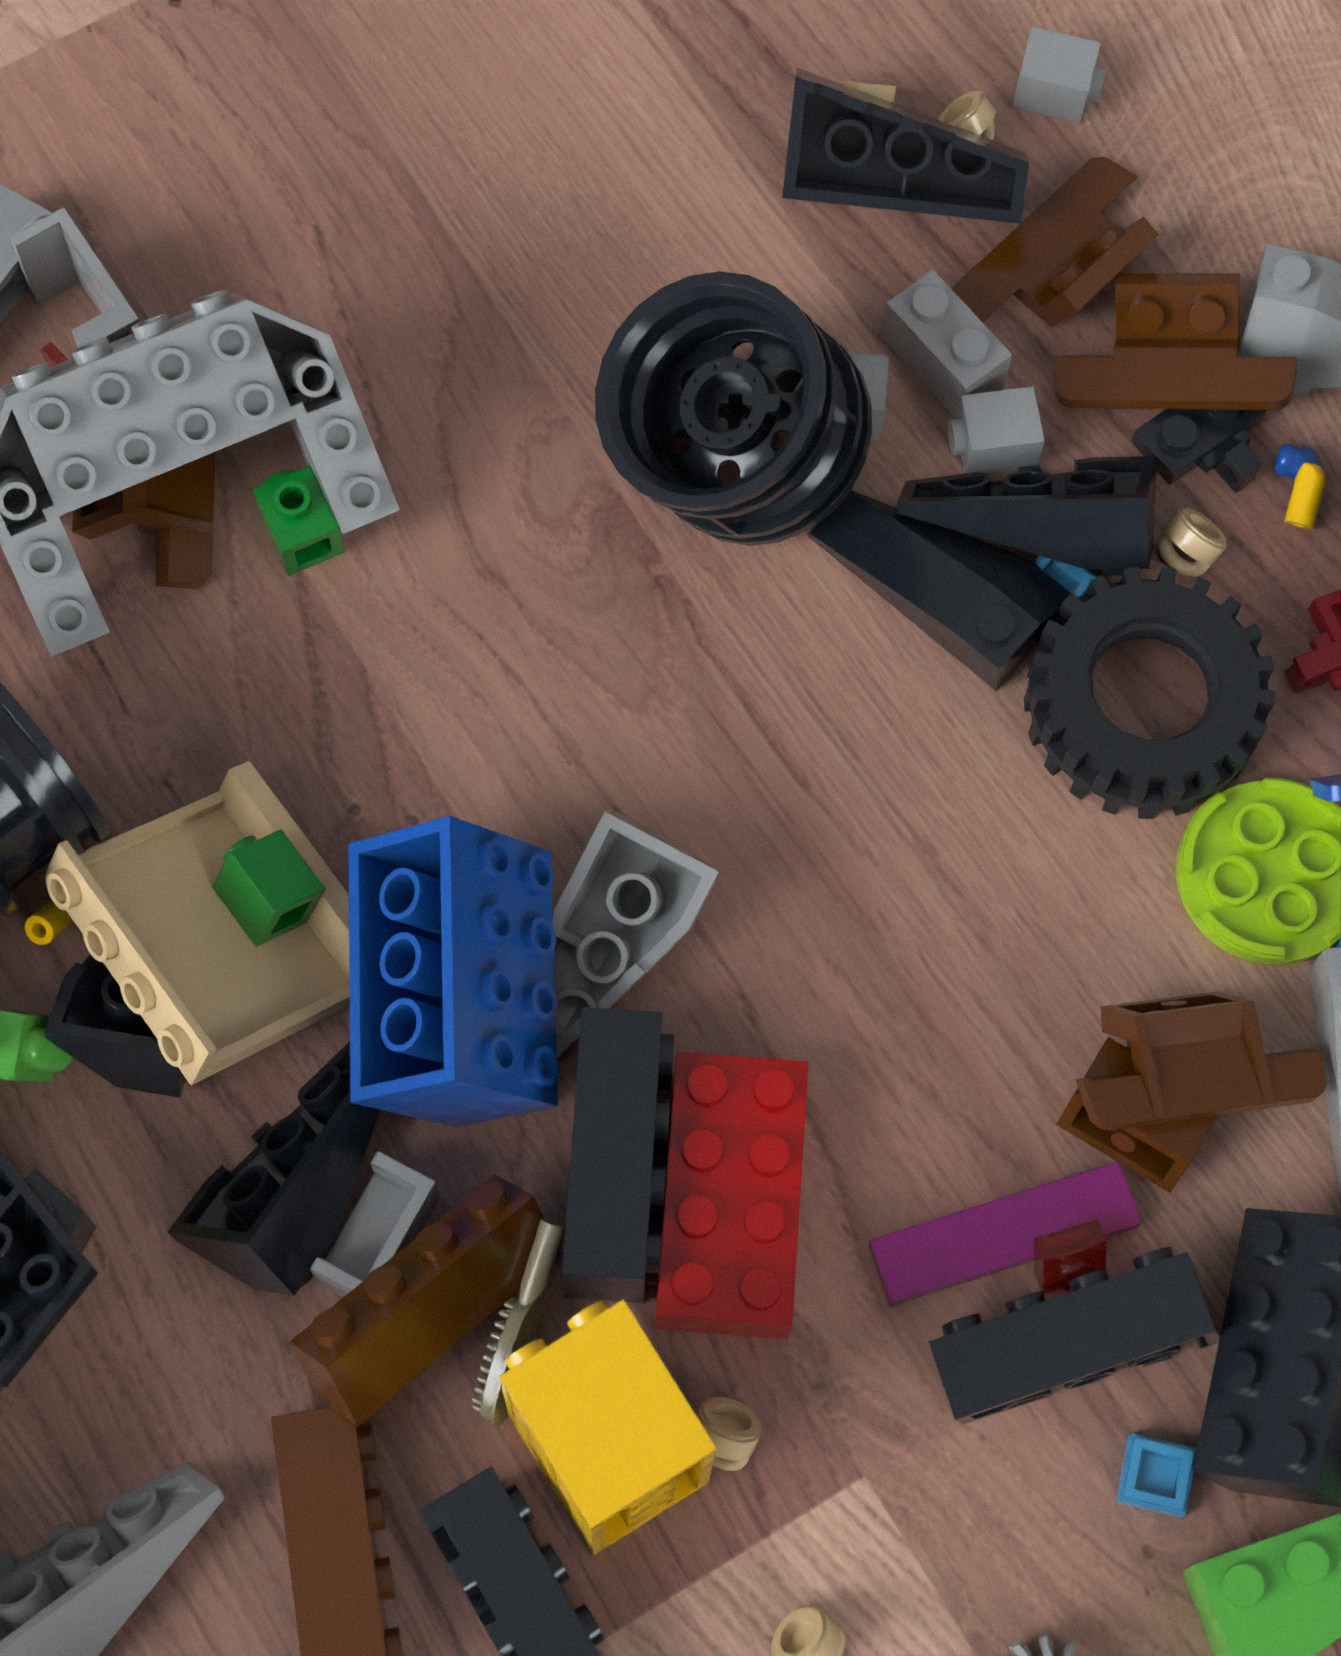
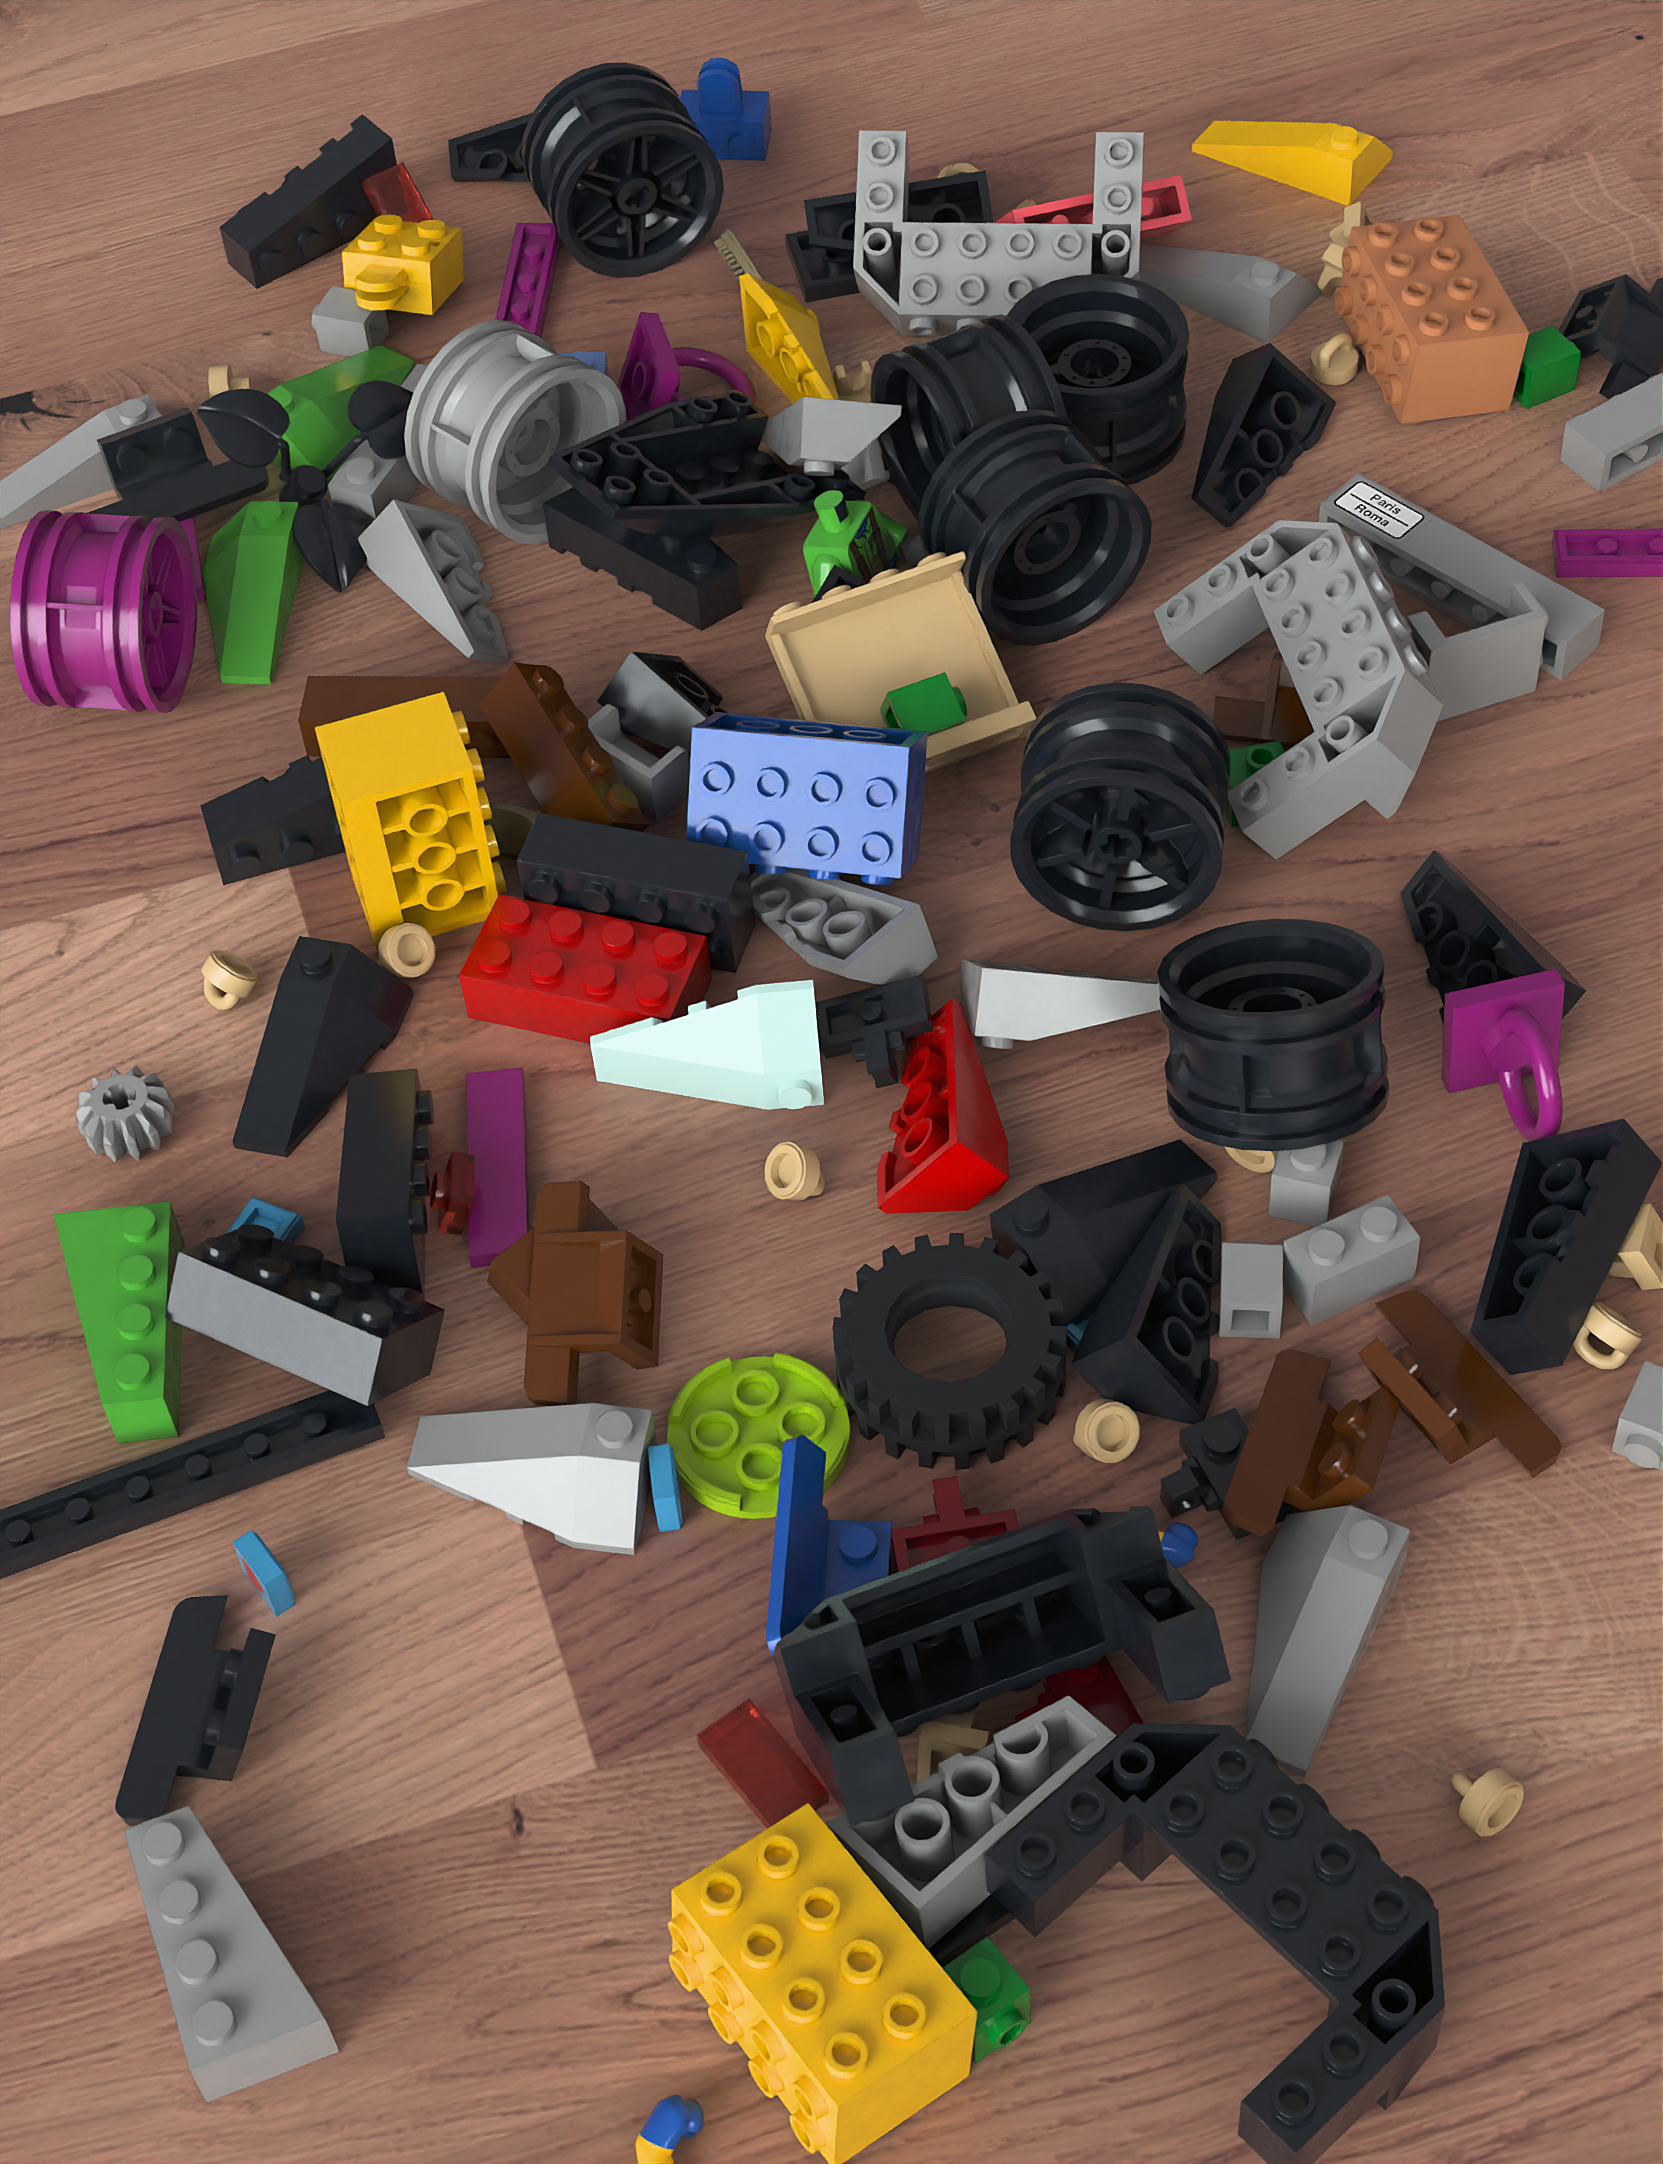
camera: 110 degrees right, 20 degrees down
none -> black wedge [232,936,414,1158]
none -> light aqua wedge [590,980,824,1110]
none -> tan tile [764,1142,825,1201]
none -> black hinge [815,975,934,1088]
none -> red wedge [877,998,1009,1214]
none -> wedge [960,959,1160,1049]
none -> black wheel [1010,682,1231,931]
none -> black wedge [1400,850,1586,1025]
none -> magenta tile [1441,969,1565,1141]

